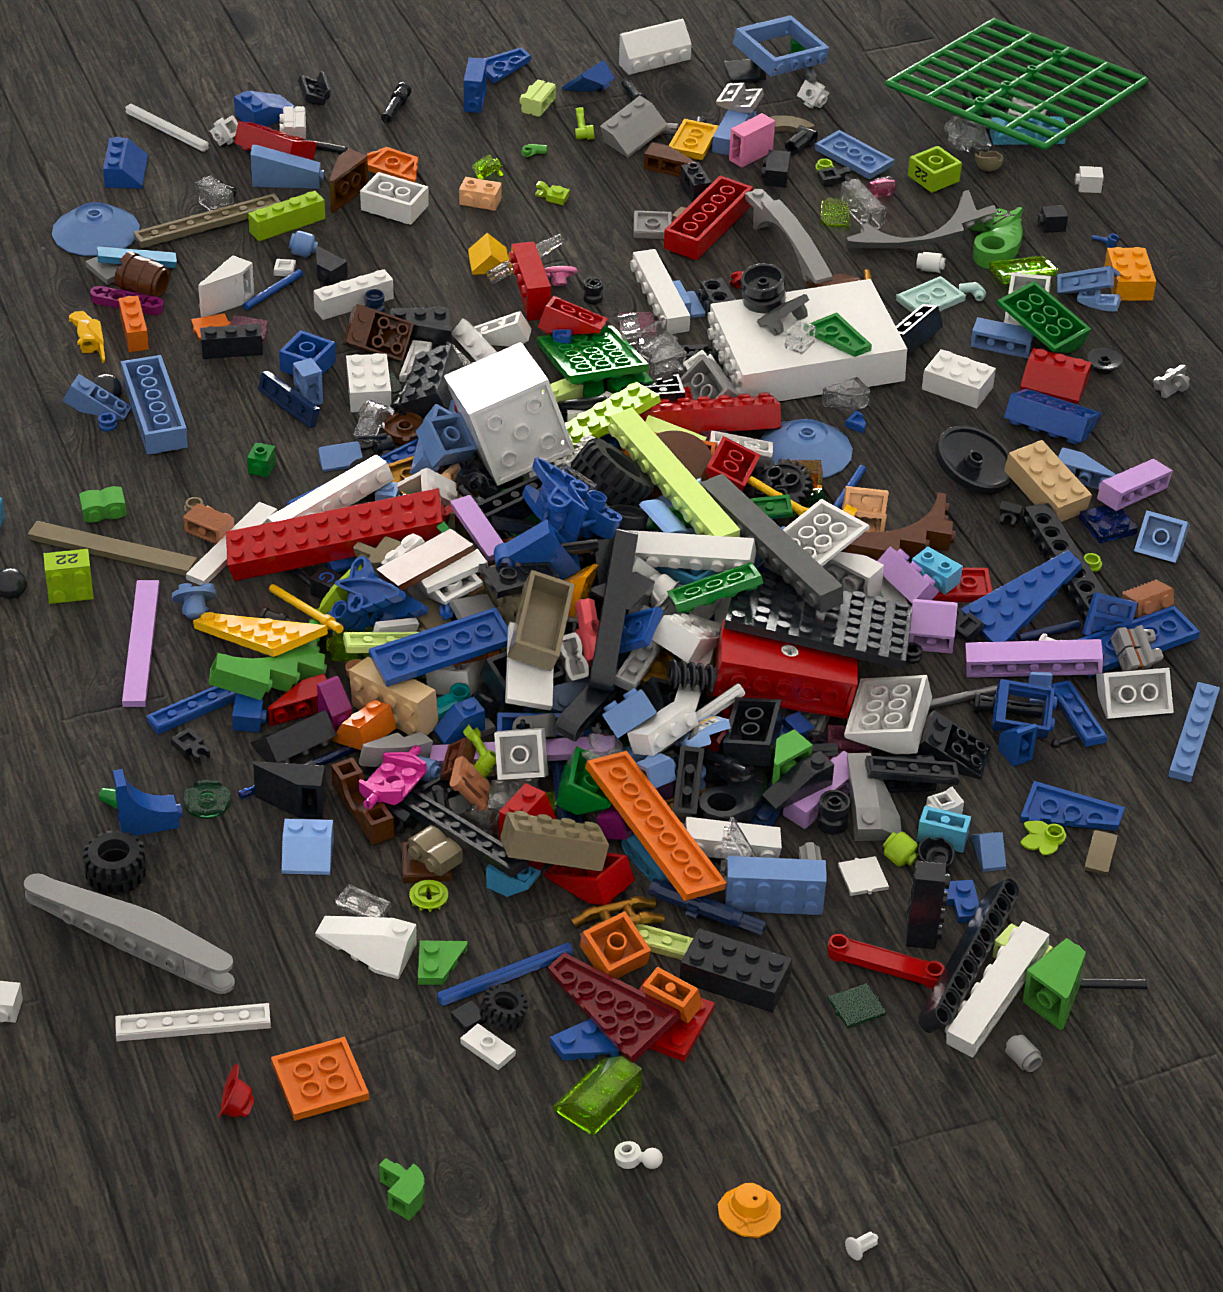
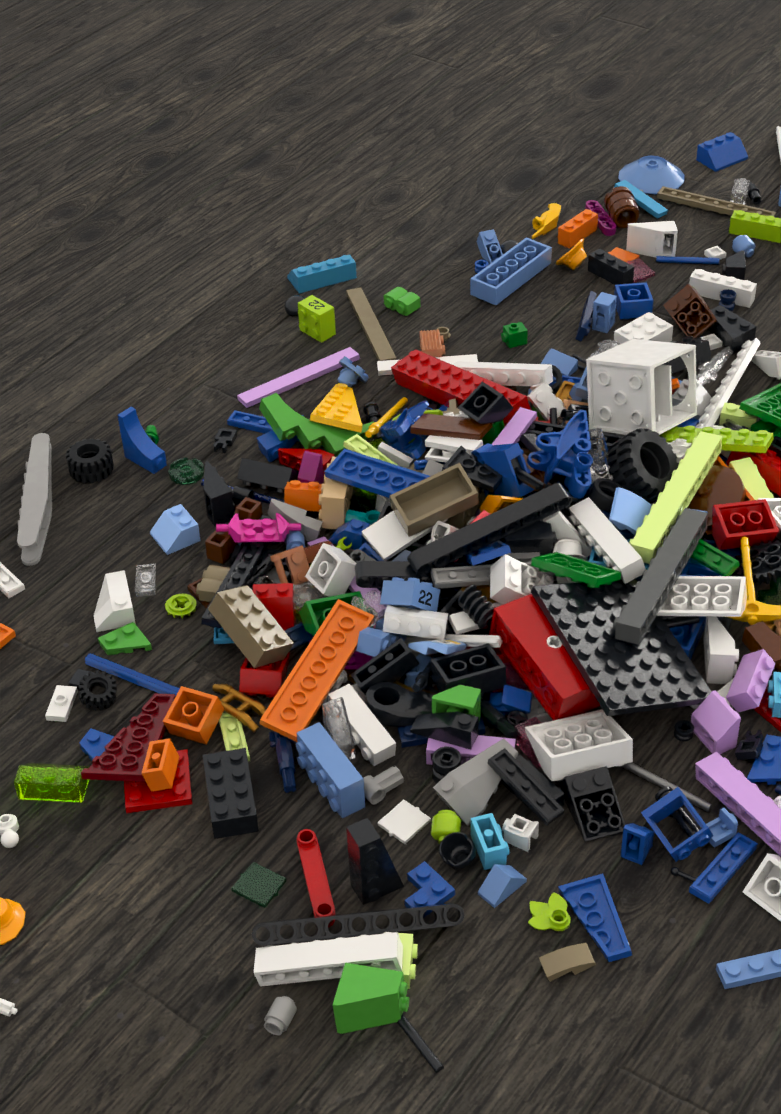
camera: 60 degrees right, 0 degrees up
none -> black slope [458,381,513,424]
none -> light orange hat [555,239,587,270]

